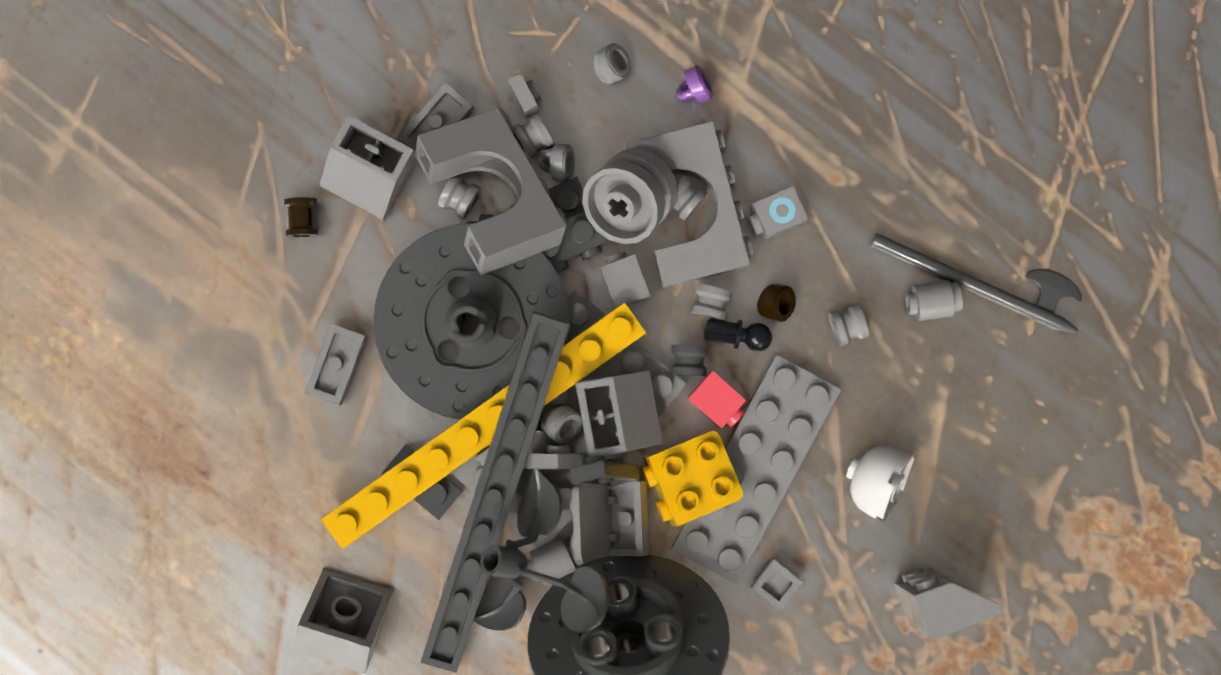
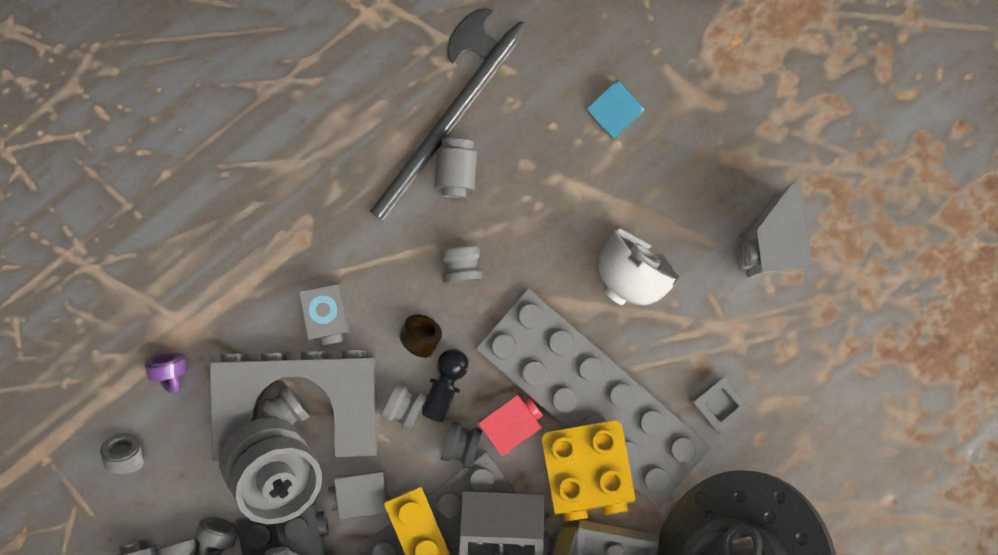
camera: 75 degrees left, 0 degrees up
none -> medium azure slope [587,80,644,139]

